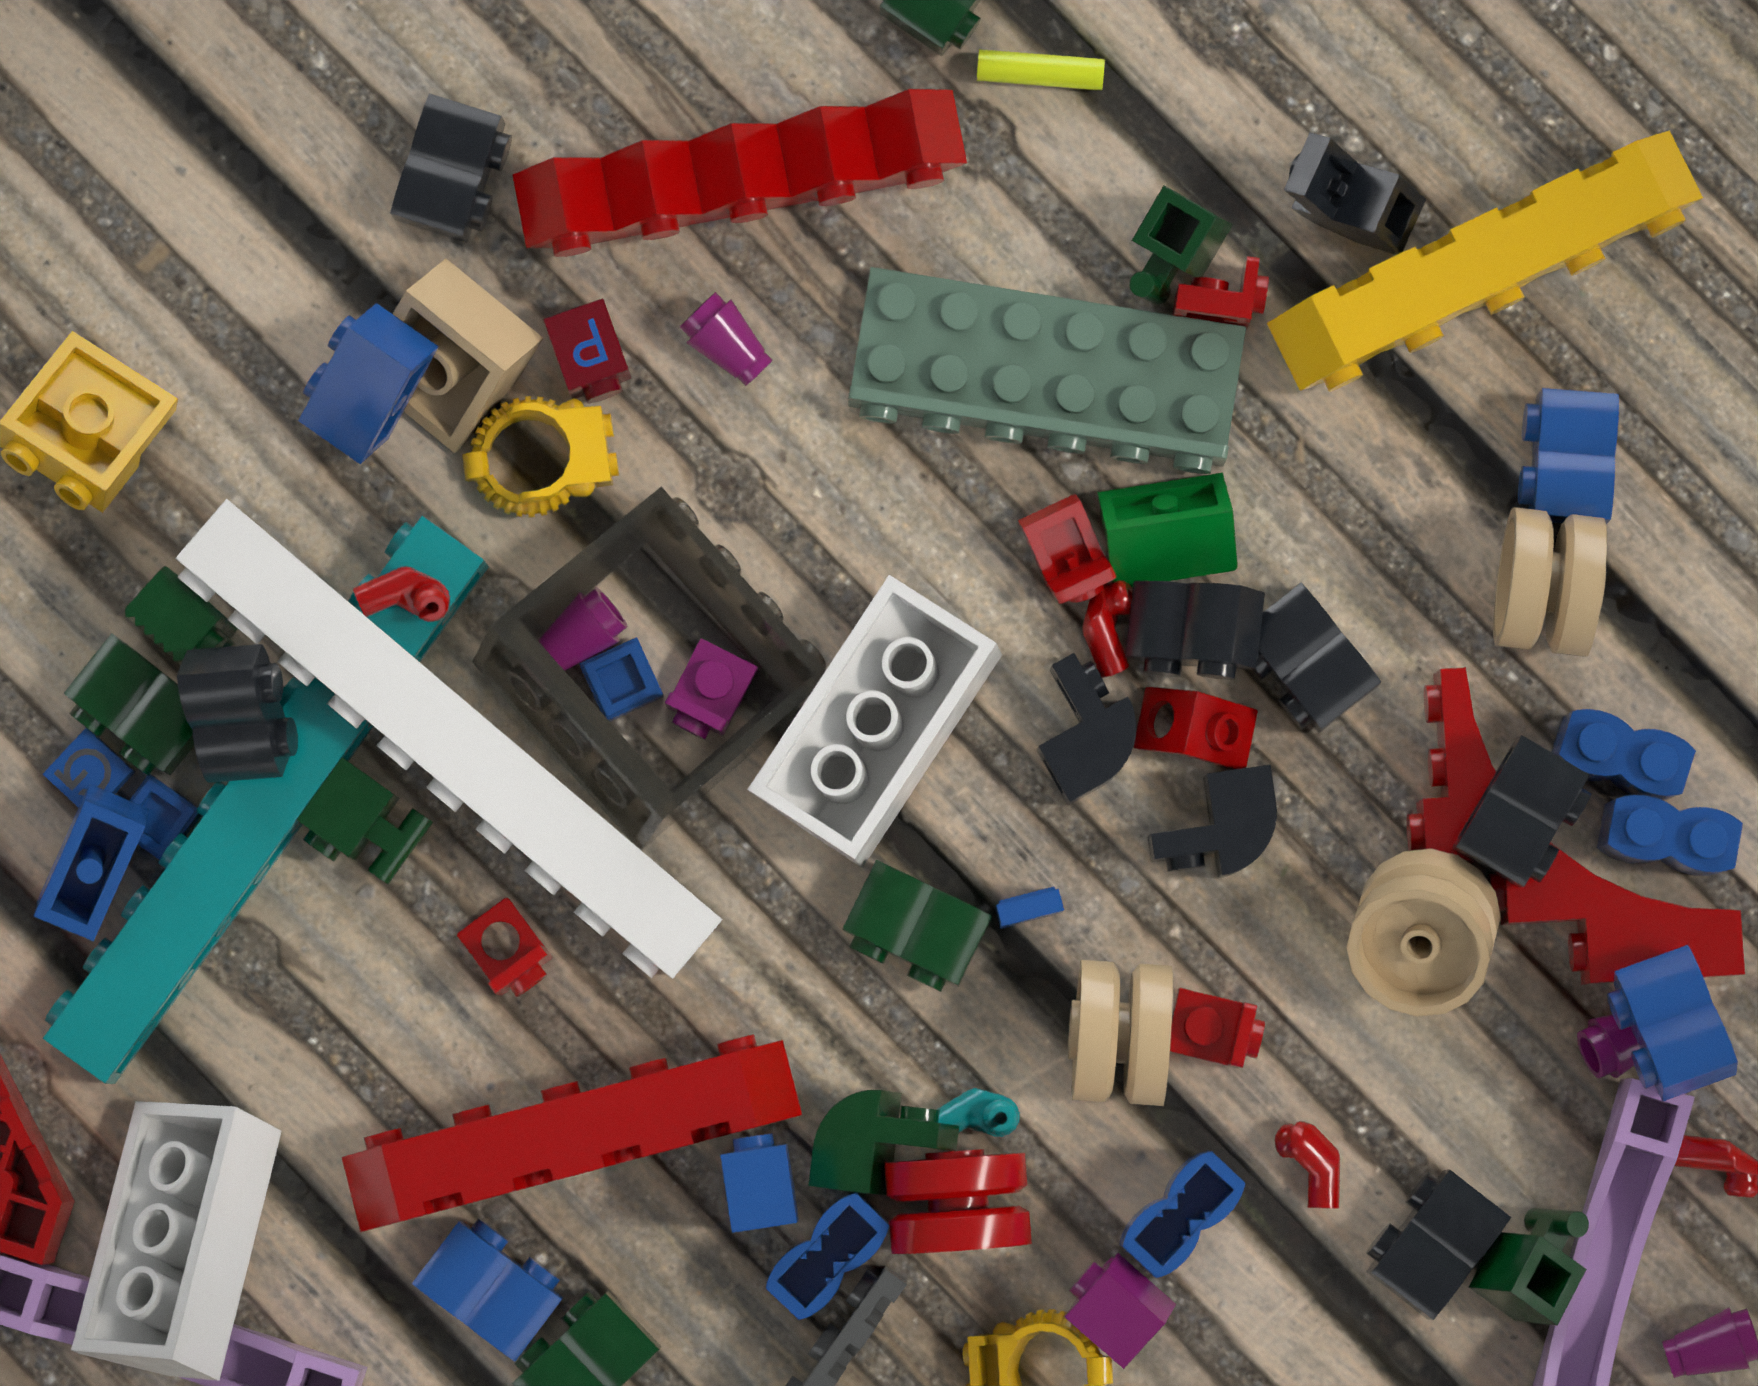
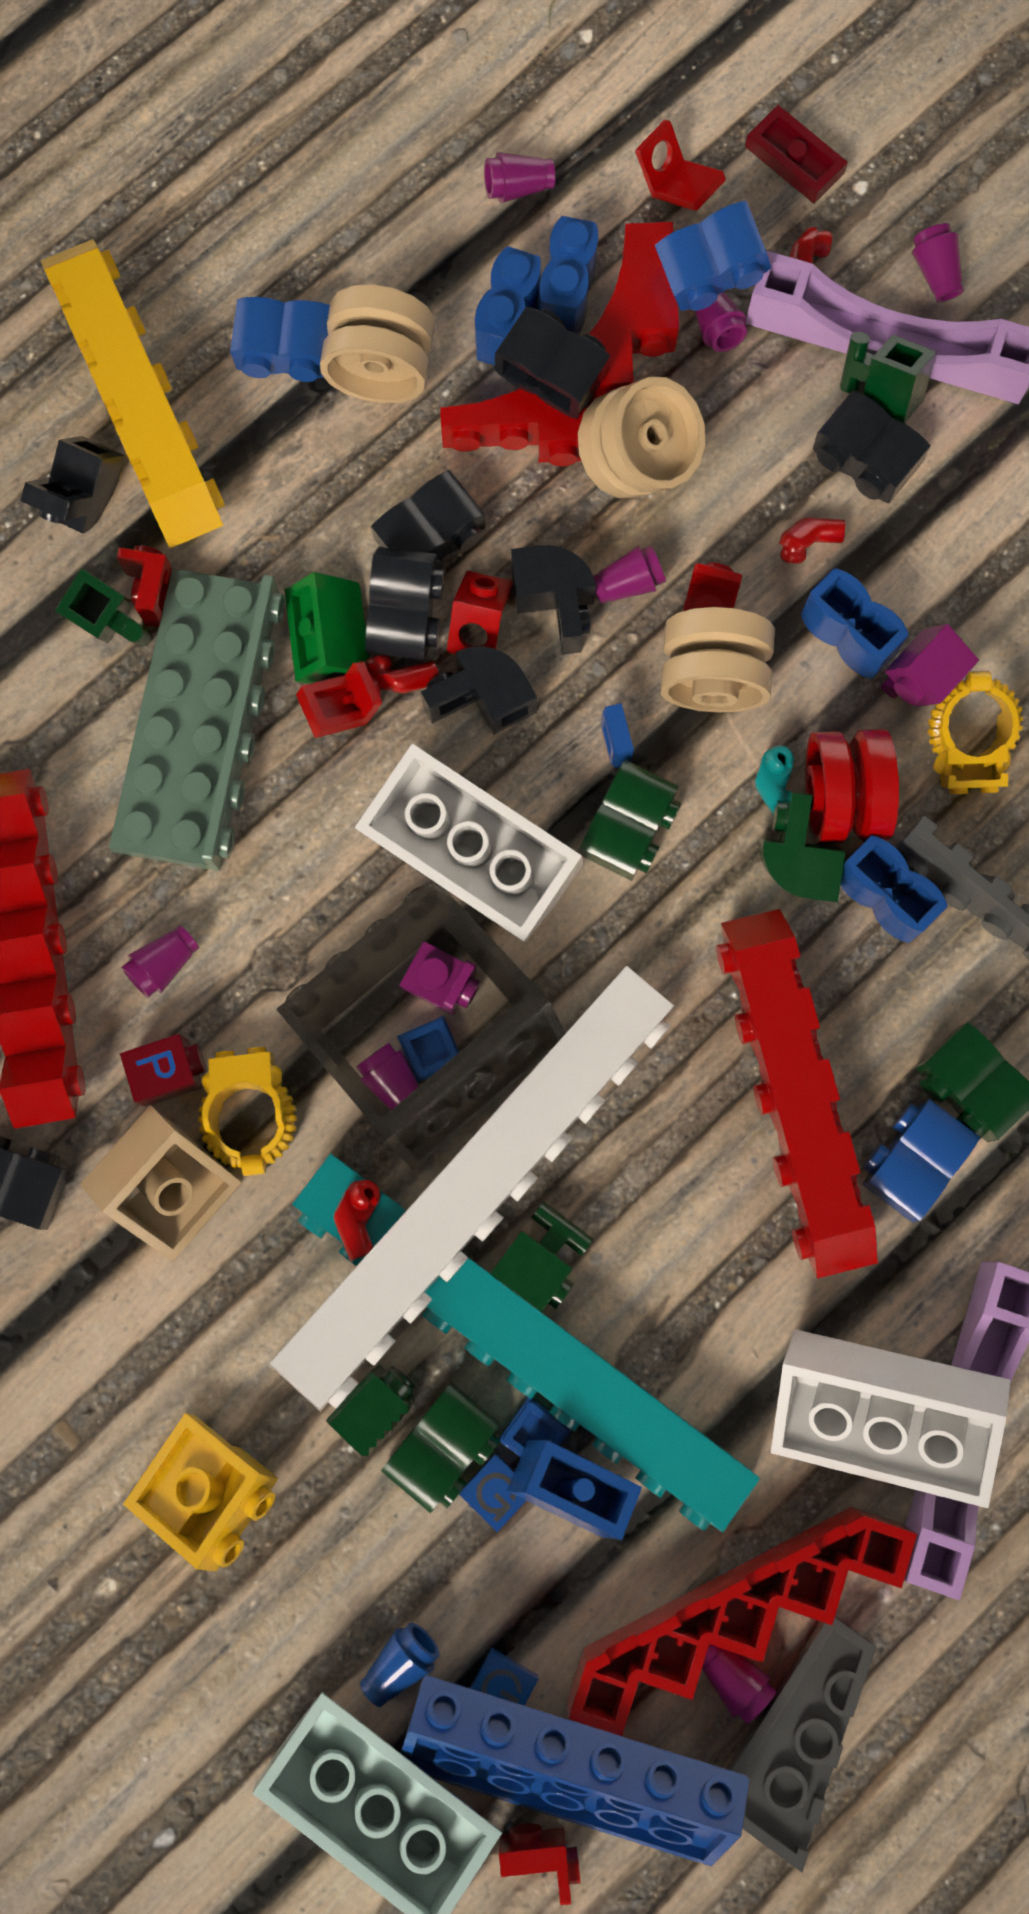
camera: 90 degrees left, 5 degrees down
black brick [177,644,298,783] -> none
blue brick [298,303,439,464] -> none
red bracket [457,897,553,997] -> none
blue brick [720,1133,799,1233] -> none
none -> magenta cone [593,545,666,604]

